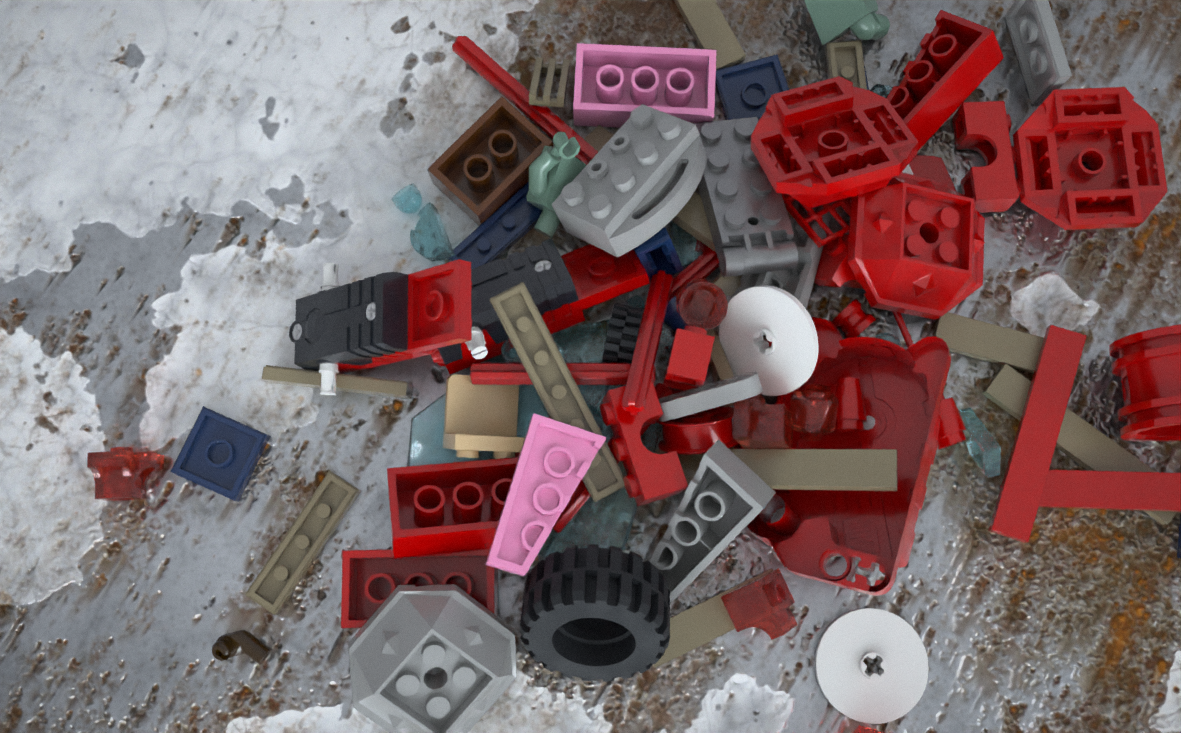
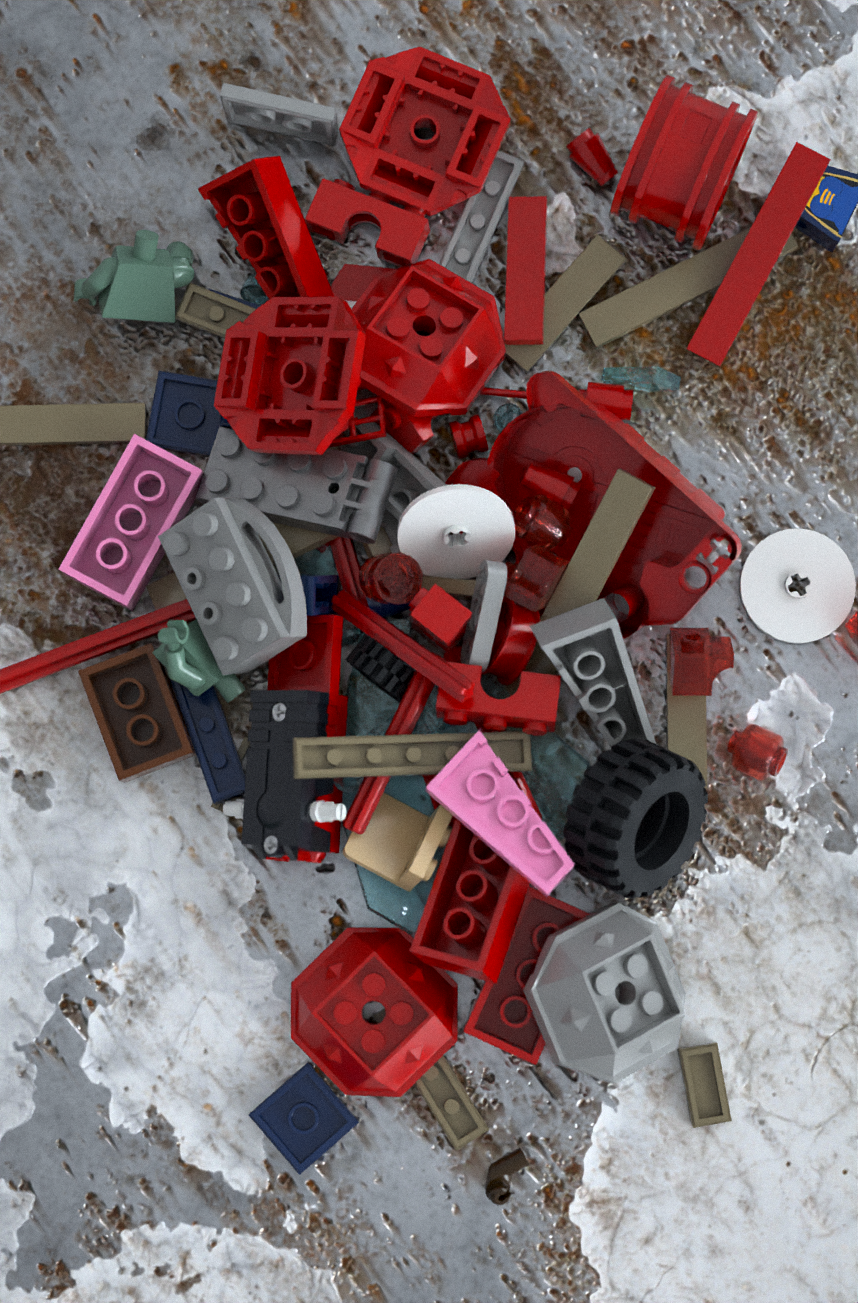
camera: 65 degrees left, 5 degrees up
clear red brick [87,447,164,502] -> none
dark tan tile [262,365,413,399] -> none
piece [289,259,472,395] -> none
clear light blue hinge [391,183,422,214] -> none
clear light blue tile [410,202,455,262] -> none
dark tan tile [529,57,570,108] -> none
red tile [988,325,1087,543] -> none
none -> red piece [291,927,458,1097]
none -> light grey tile [439,151,525,284]
none -> red tile [504,196,548,345]
none -> red cone [566,128,619,186]
none -> clear red head [727,724,788,781]

